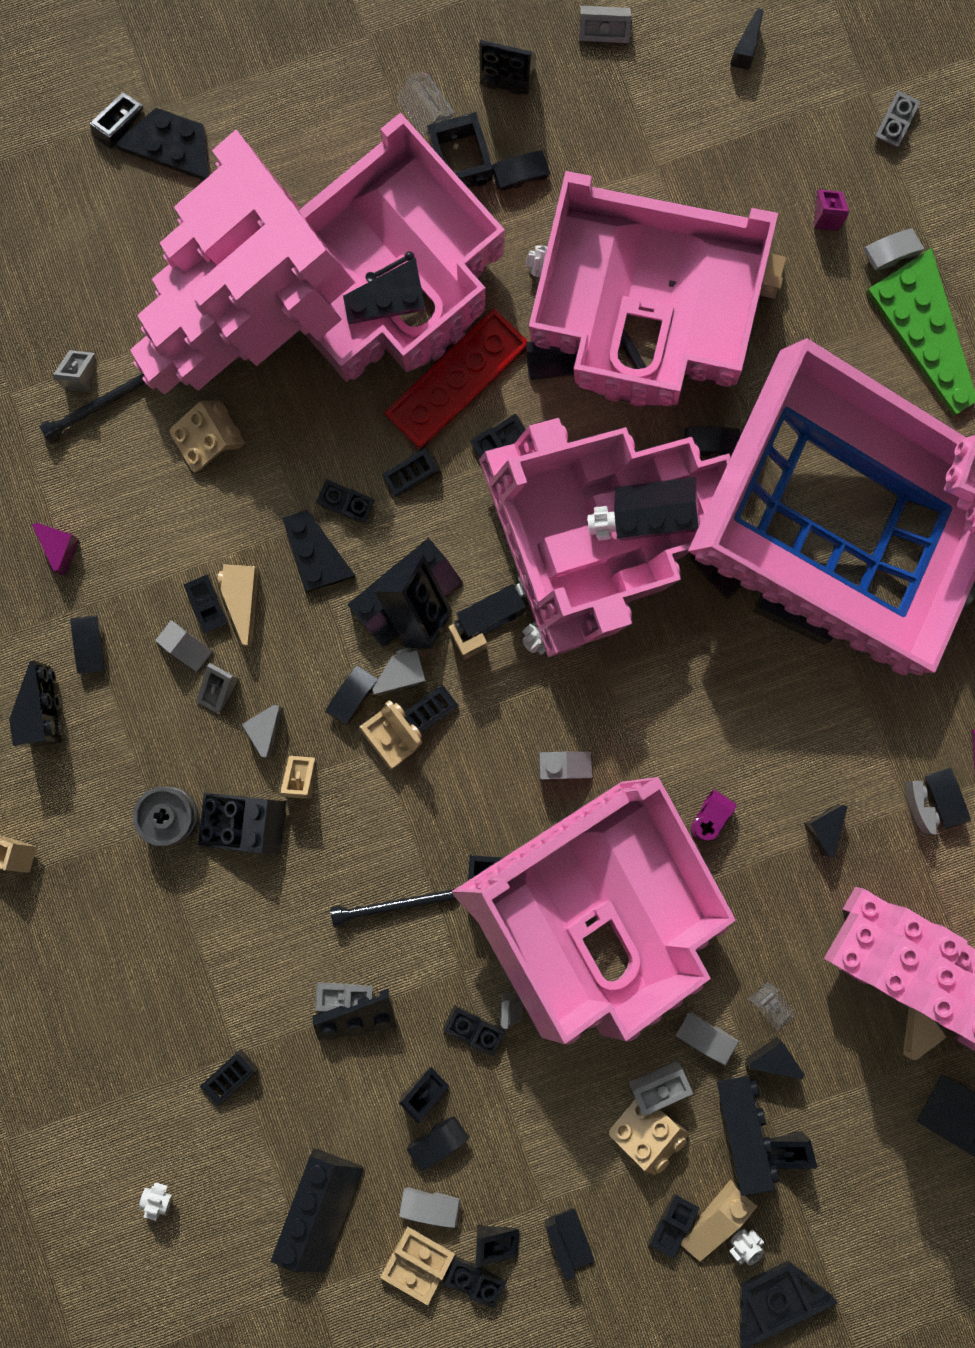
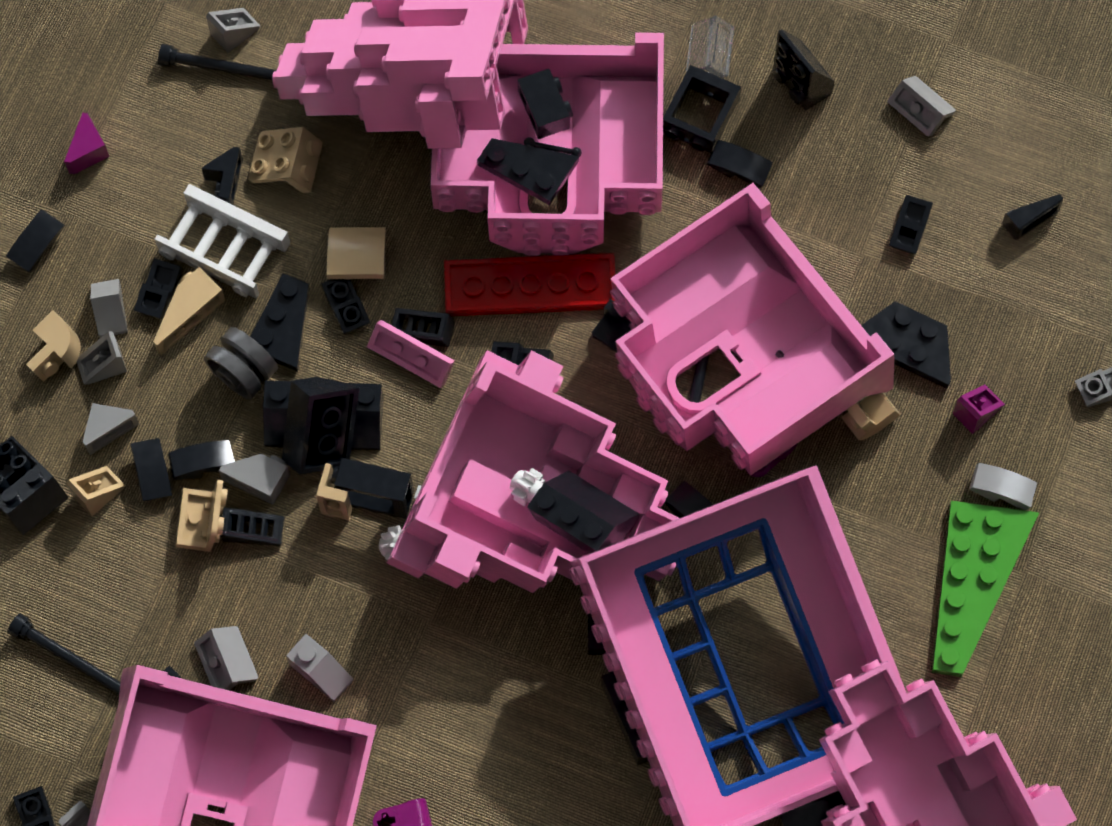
camera: 45 degrees right, 15 degrees down
none -> tan brick [26,310,81,382]
none -> black slope [130,438,172,501]
none -> white fence [155,184,290,299]
none -> light grey panel [194,626,258,690]
none -> black slope [202,147,243,205]
none -> flat silver wheel [203,327,278,400]
none -> tan slope [327,227,386,279]
none -> bright pink plate [367,320,454,388]
none -> black brick [517,69,573,139]
none -> black wing [861,301,951,389]
none -> black slope [889,194,933,255]

